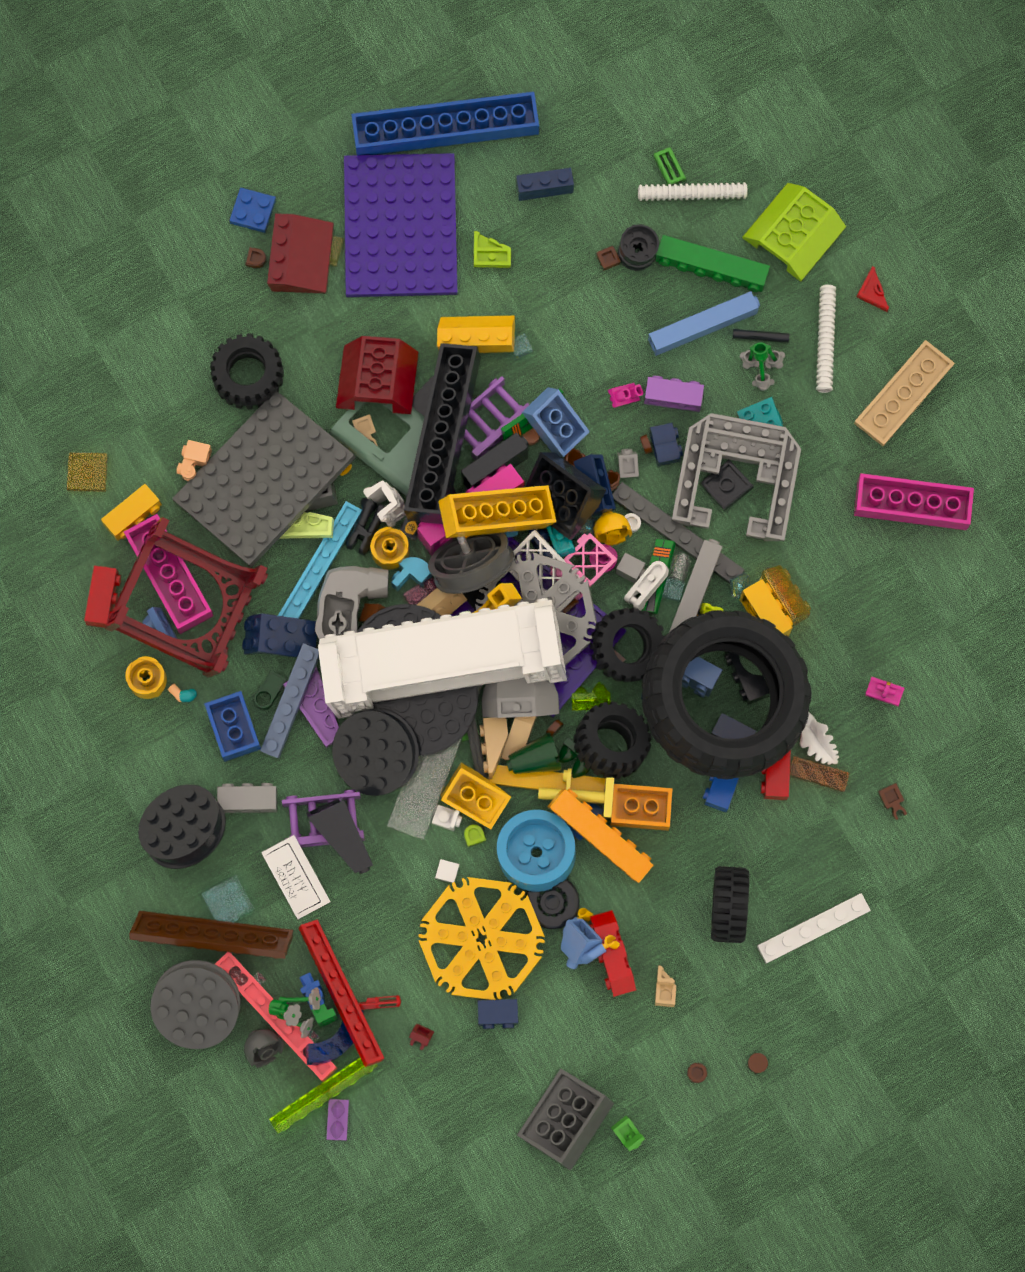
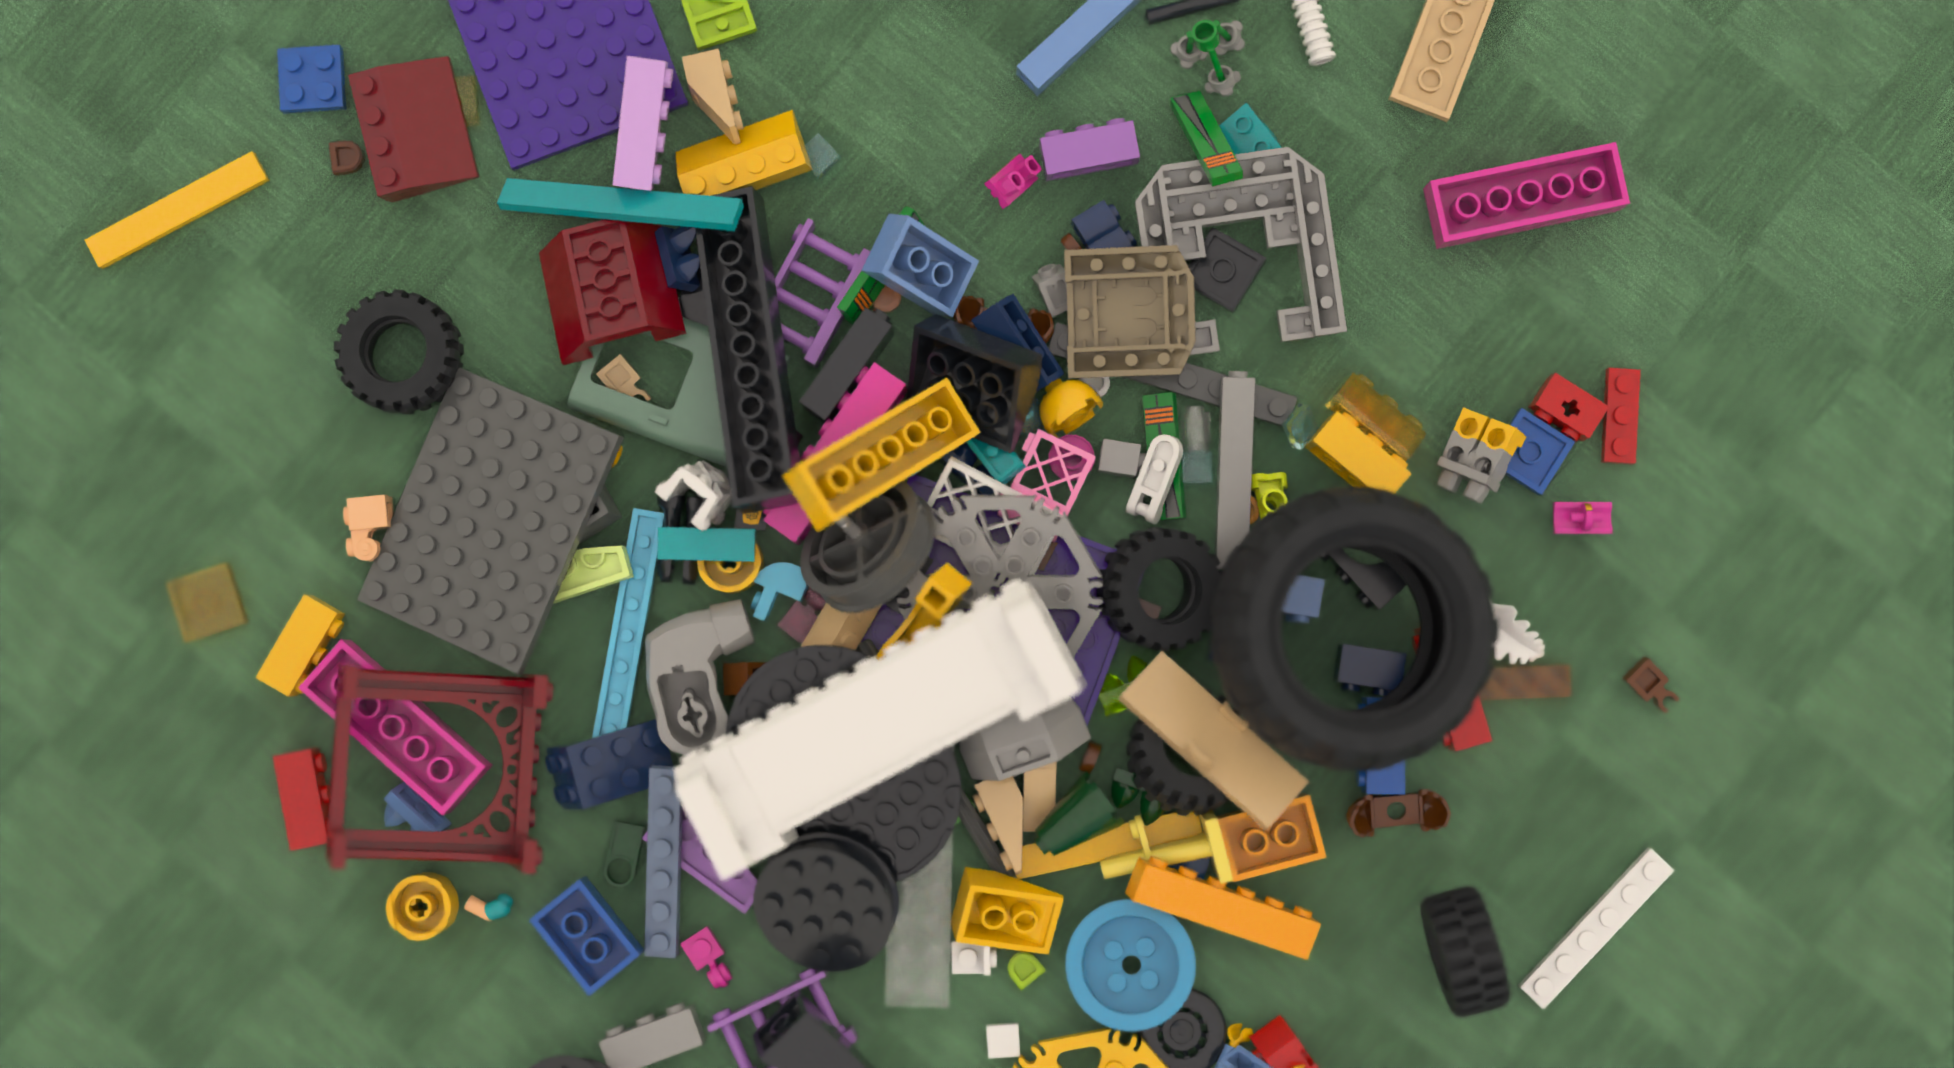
camera: 20 degrees left, 10 degrees up
none -> yellow tile [85,151,270,269]
none -> teal tile [497,178,744,231]
none -> lavender brick [612,56,673,191]
none -> dark blue tile [654,226,700,292]
none -> teal tile [657,527,756,562]
none -> dark pink plate [680,926,733,989]
none -> tan slope [682,48,744,144]
none -> dark tan wedge [1064,245,1196,379]
none -> tan piece [1118,651,1309,831]
none -> green tile [1170,90,1243,187]
none -> reddish brown piece [1346,789,1451,838]
none -> light grey hips [1437,407,1526,504]
none -> blue plate [1505,408,1575,496]
none -> red brick [1528,372,1609,442]
none -> red plate [1601,367,1641,465]

